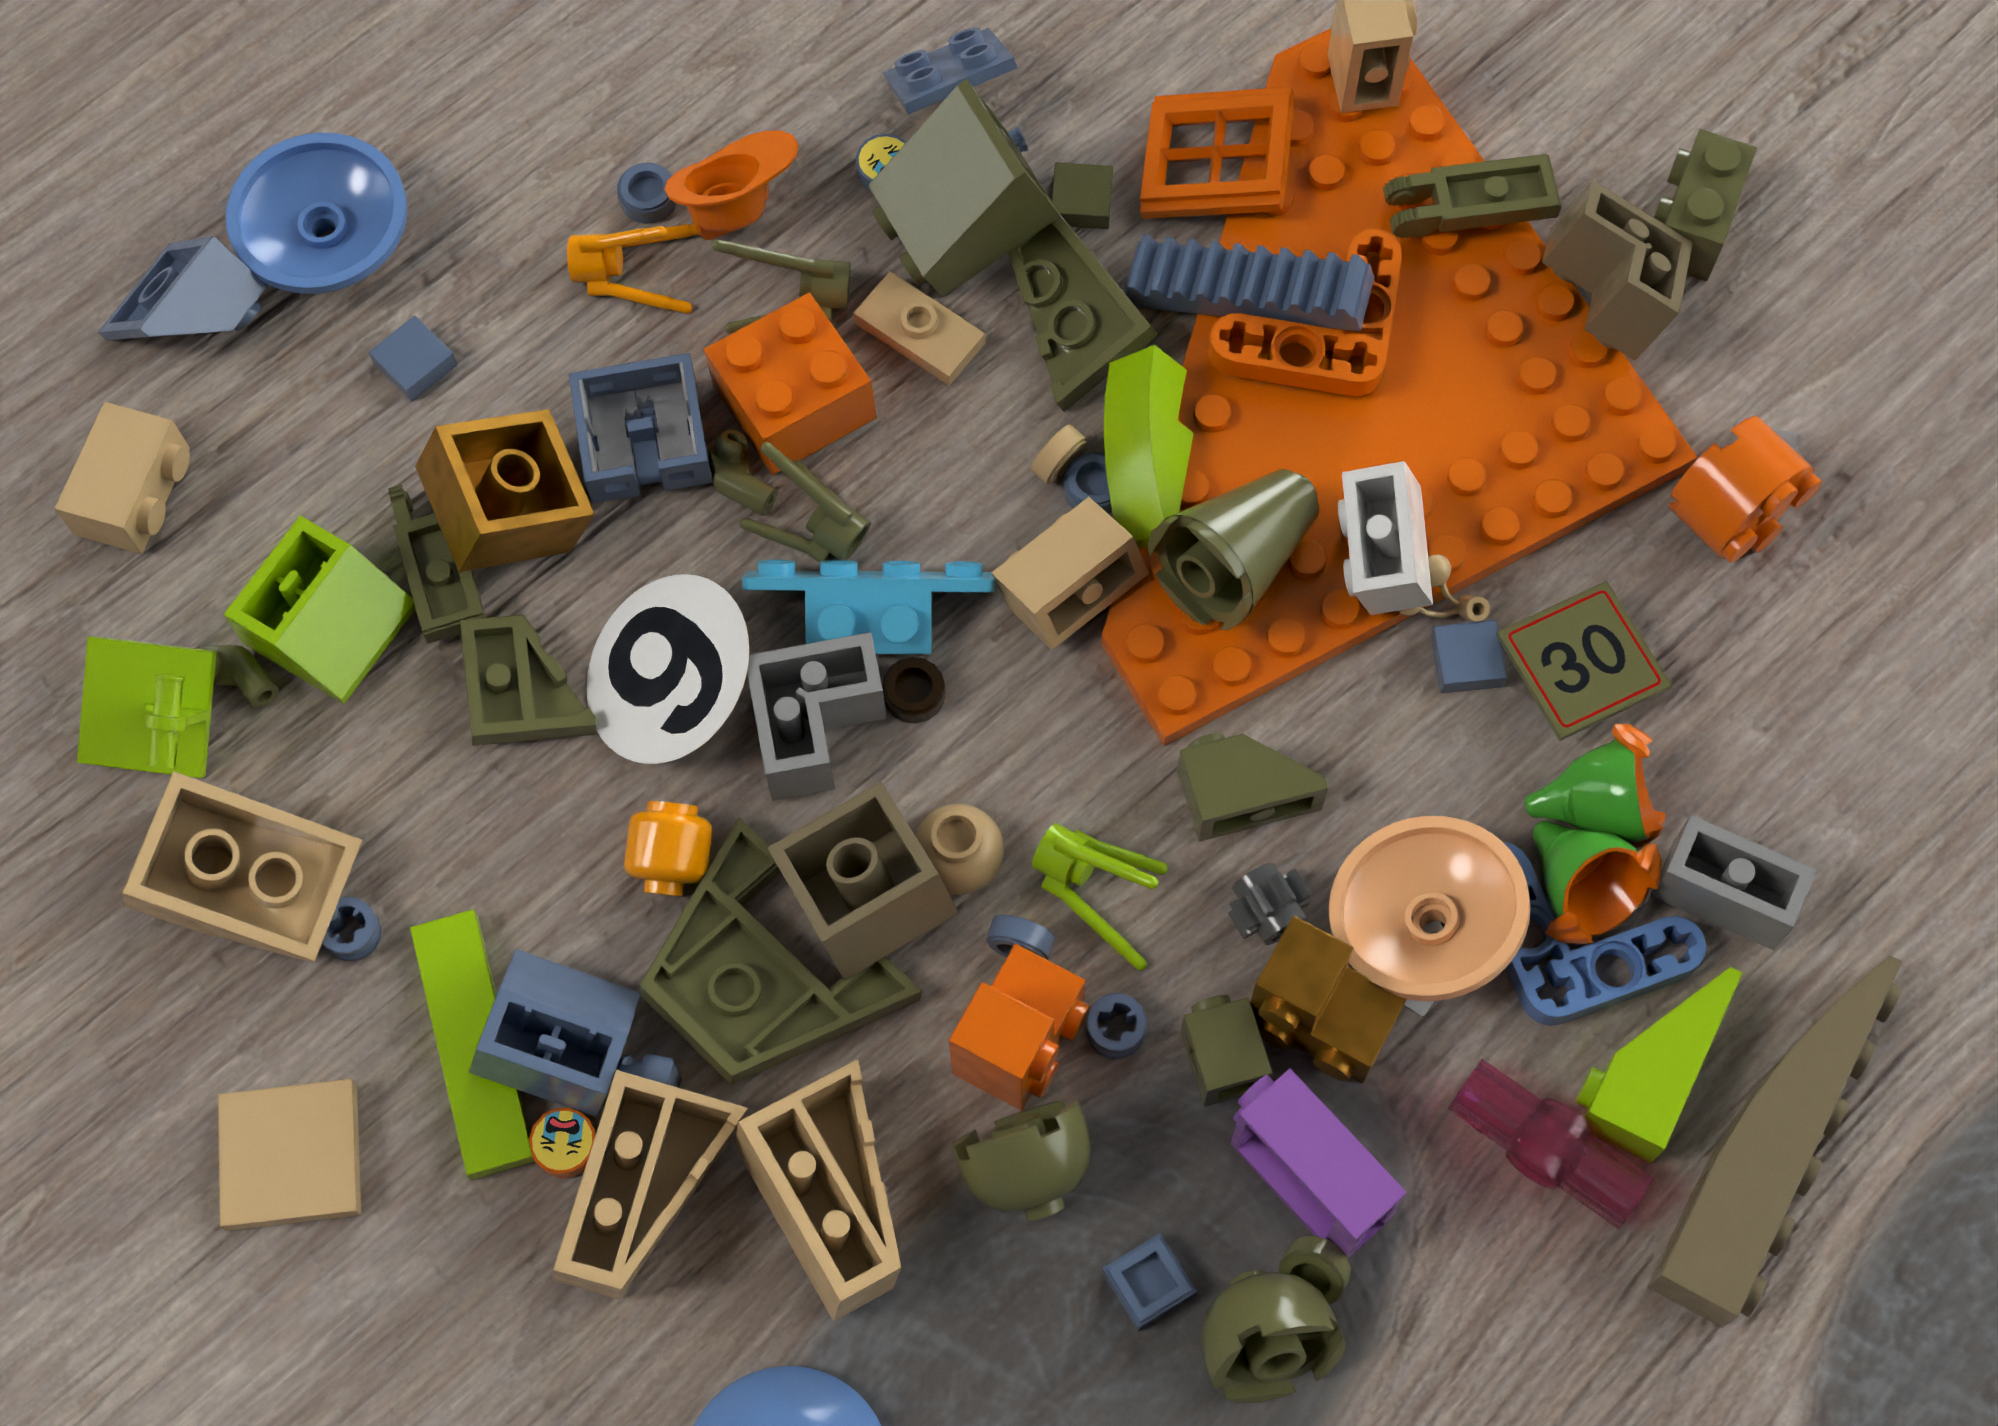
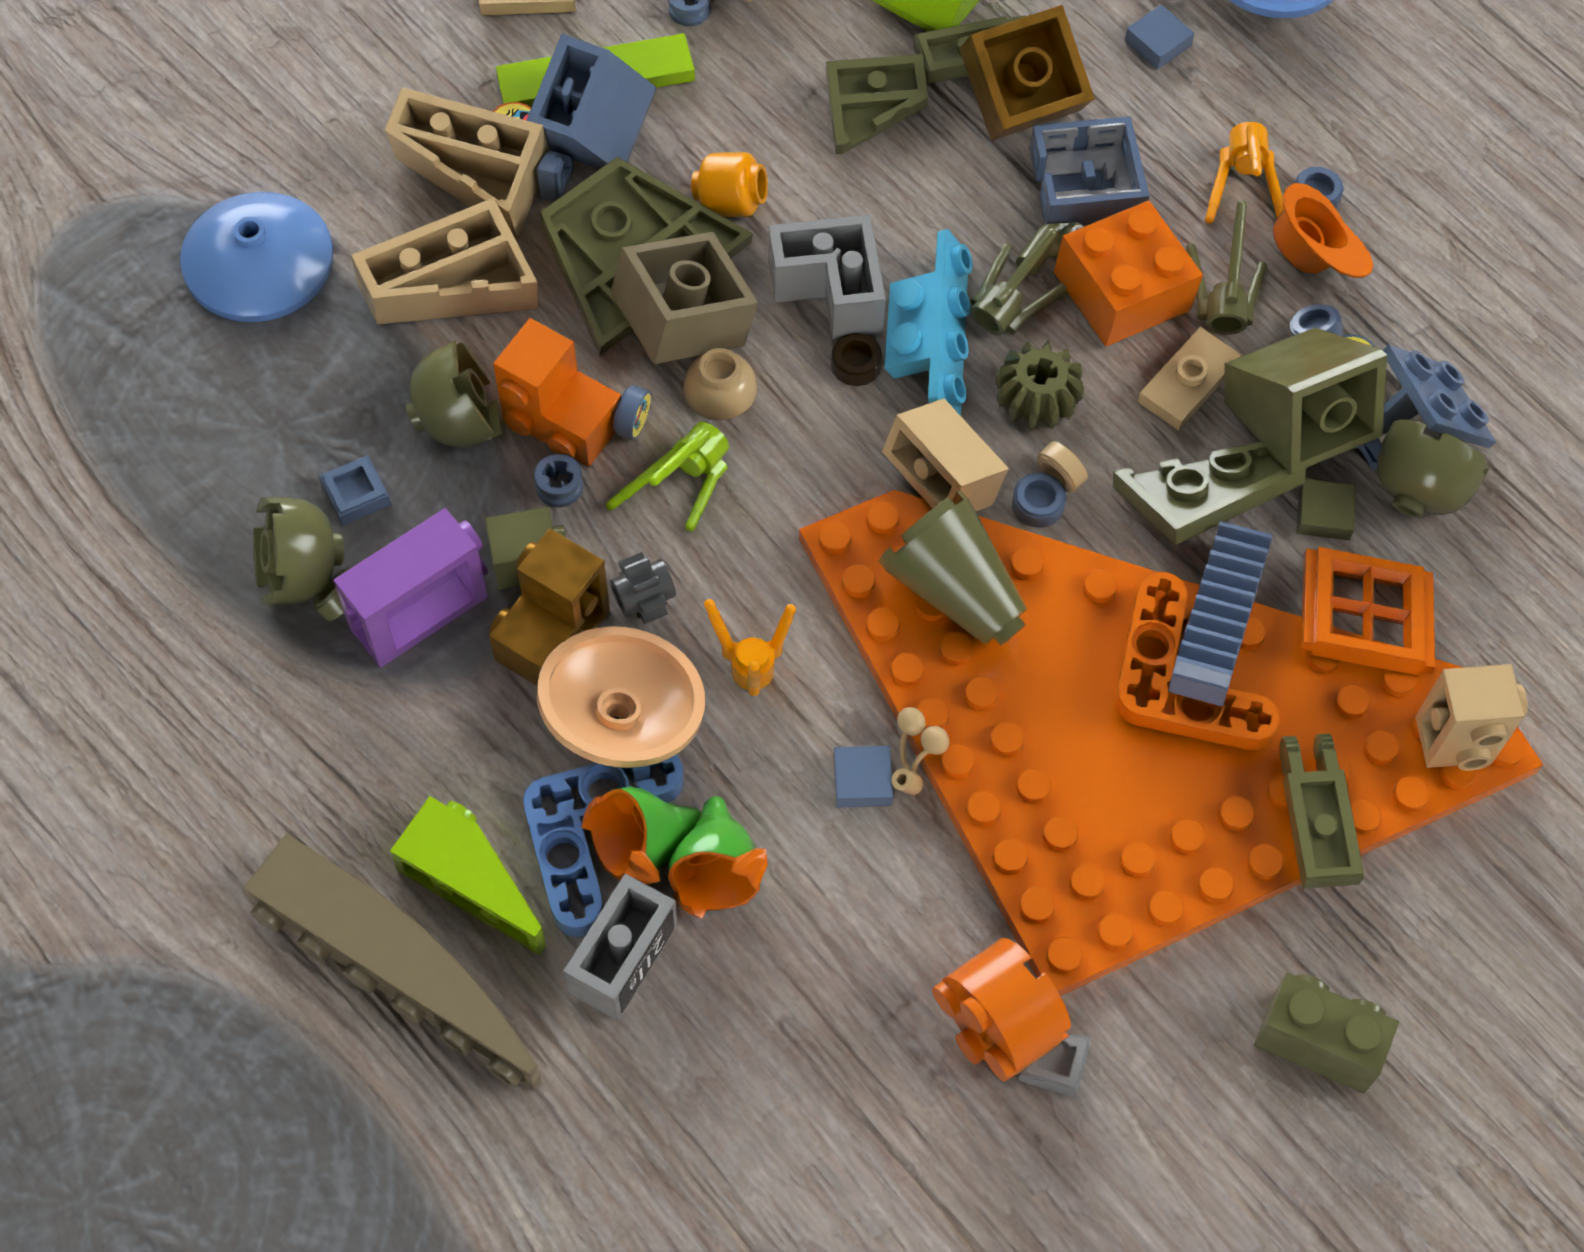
camera: 90 degrees right, 5 degrees down
white sticker [587,574,750,764] -> none
lime slope [1104,345,1194,548] -> none
olive slope [1177,733,1328,842] -> none
white brick [1338,461,1433,615] -> none
clear pink piece [1448,1059,1654,1230] -> none
olive piece [1496,581,1672,741] -> none
dark tan brick [1542,180,1693,360] -> none
none -> light orange plant [704,599,796,696]
none -> olive gear [995,340,1084,431]
none -> sand blue tile [1289,304,1344,336]
none -> olive cylinder [1377,419,1489,519]

